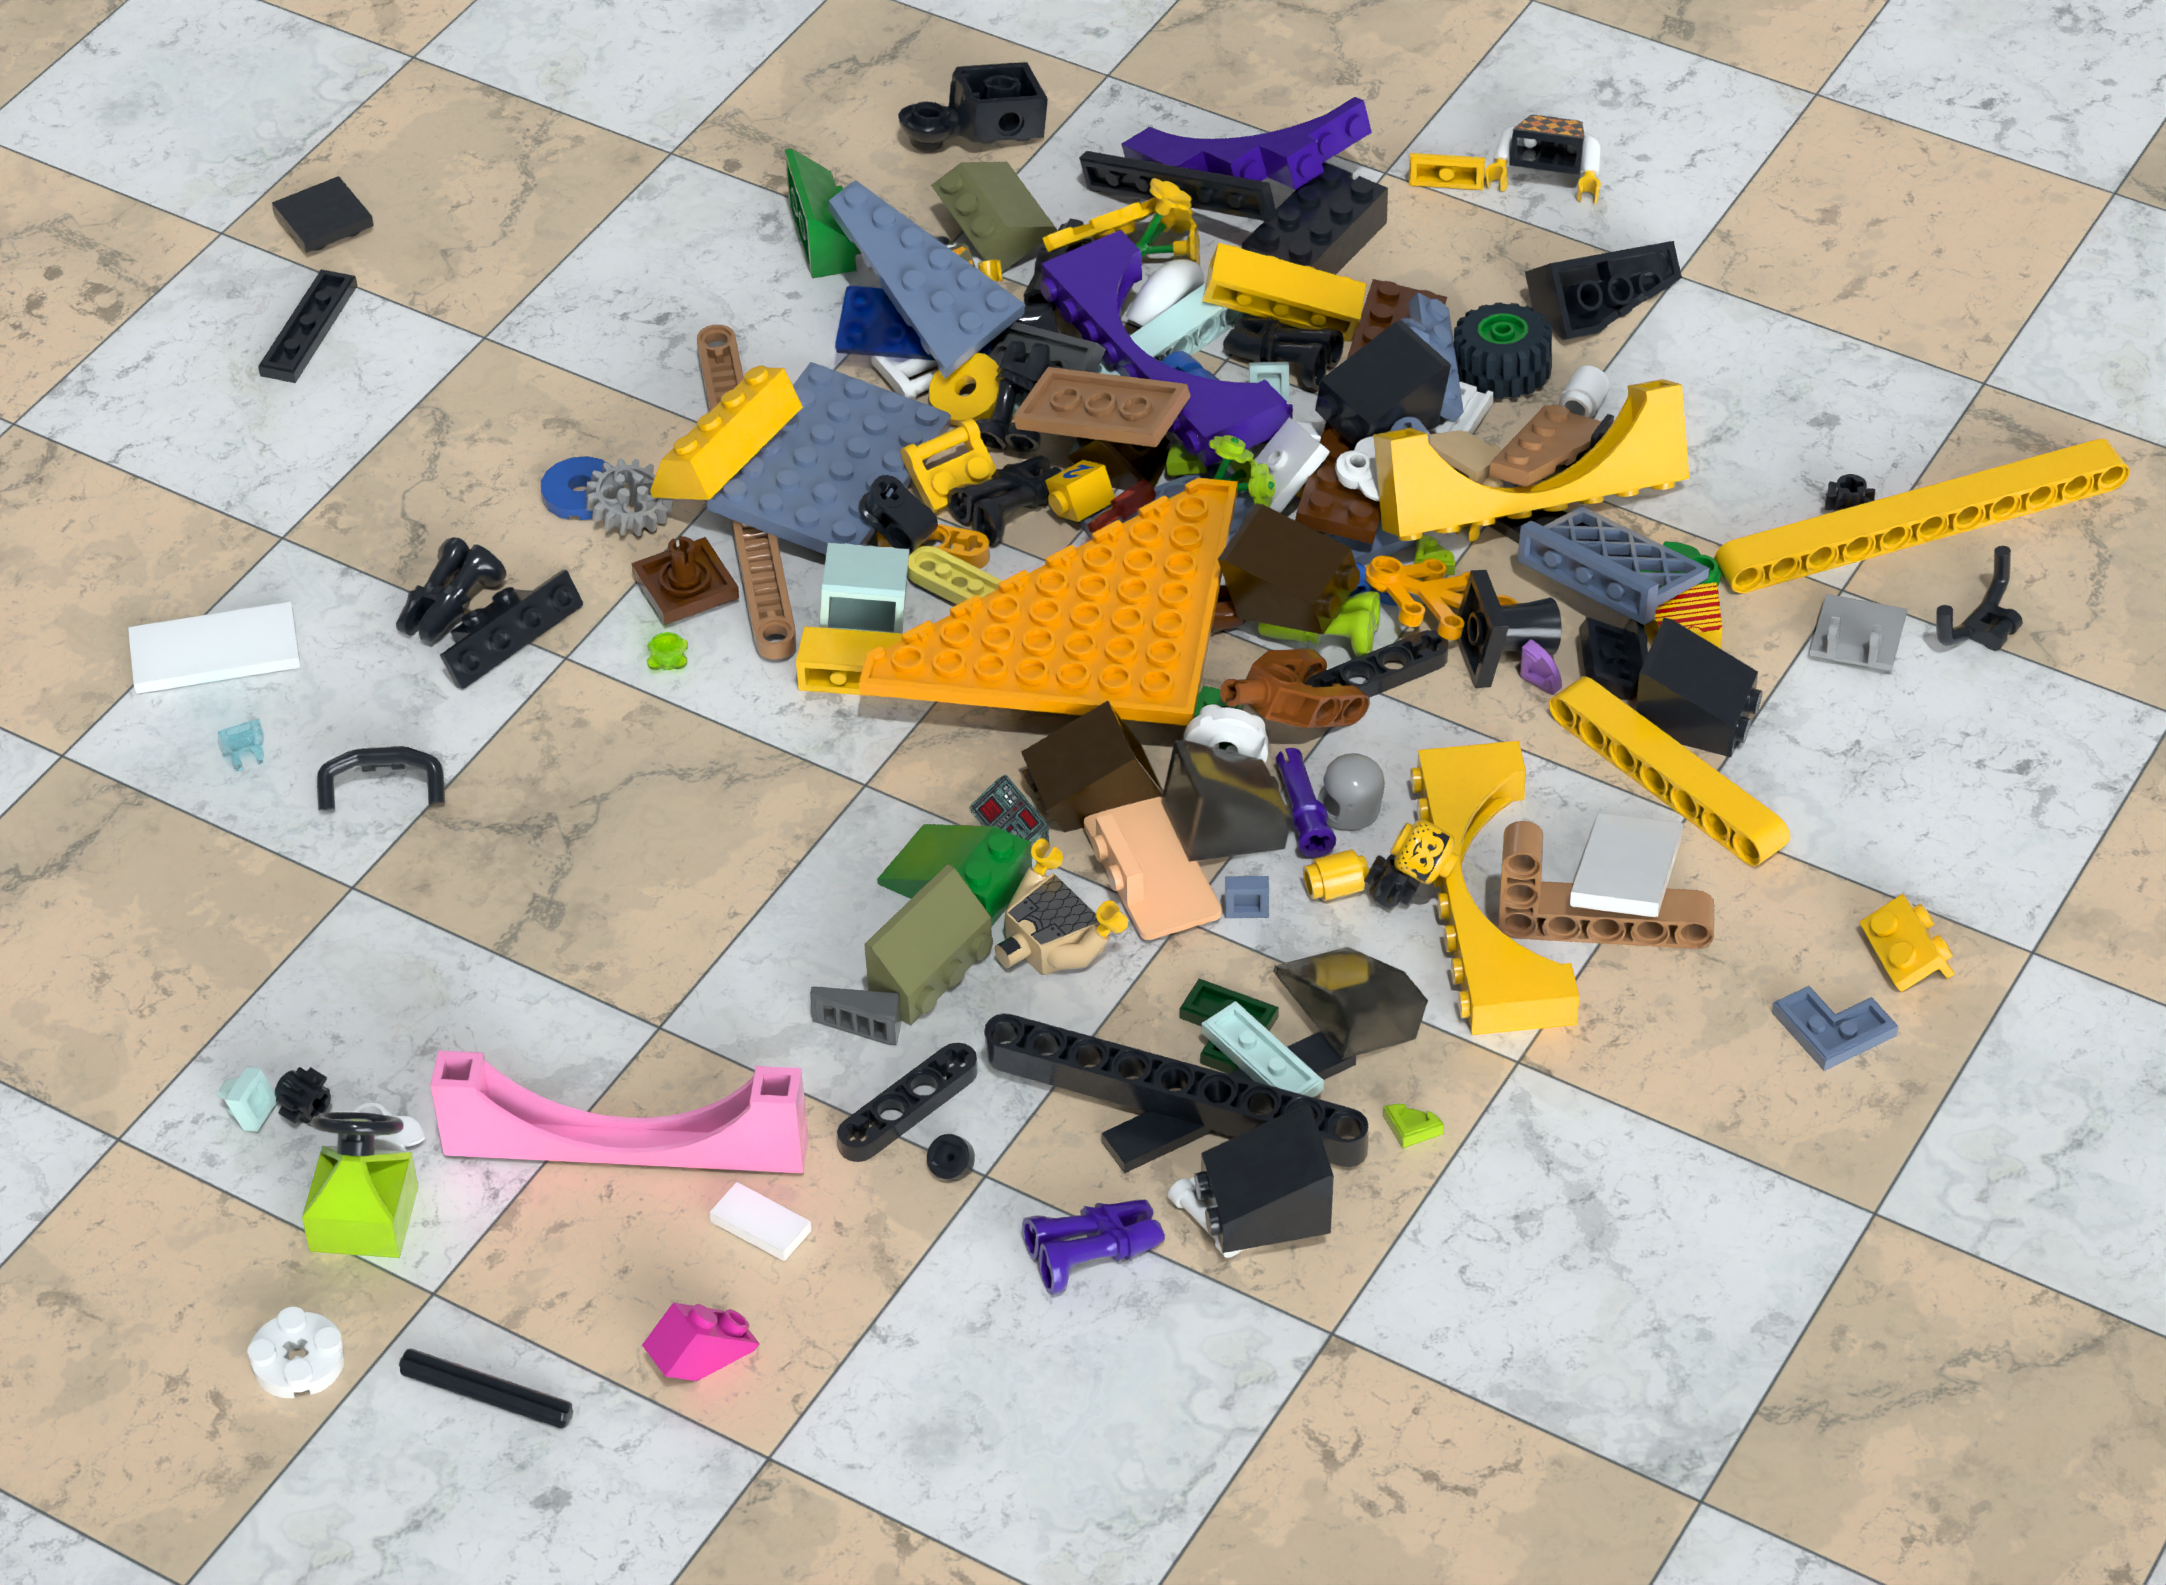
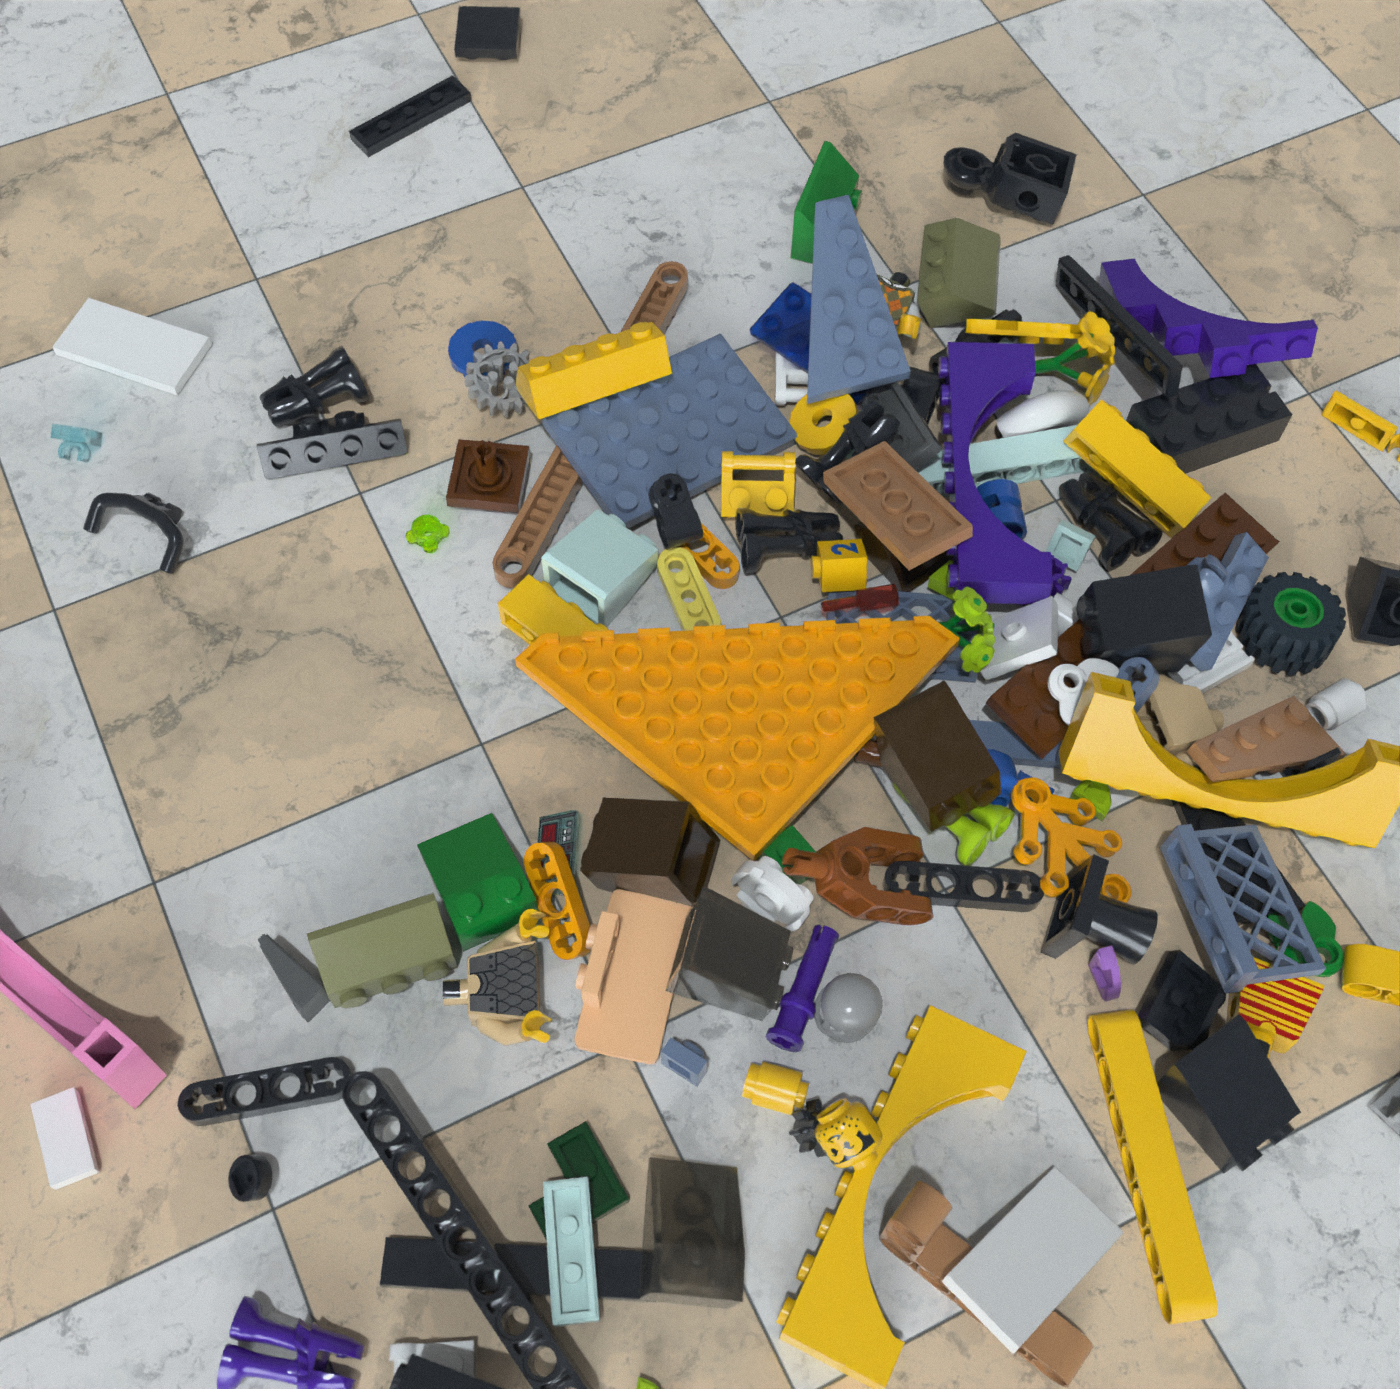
camera: 30 degrees right, 15 degrees up
none -> light orange beam [524,842,590,960]

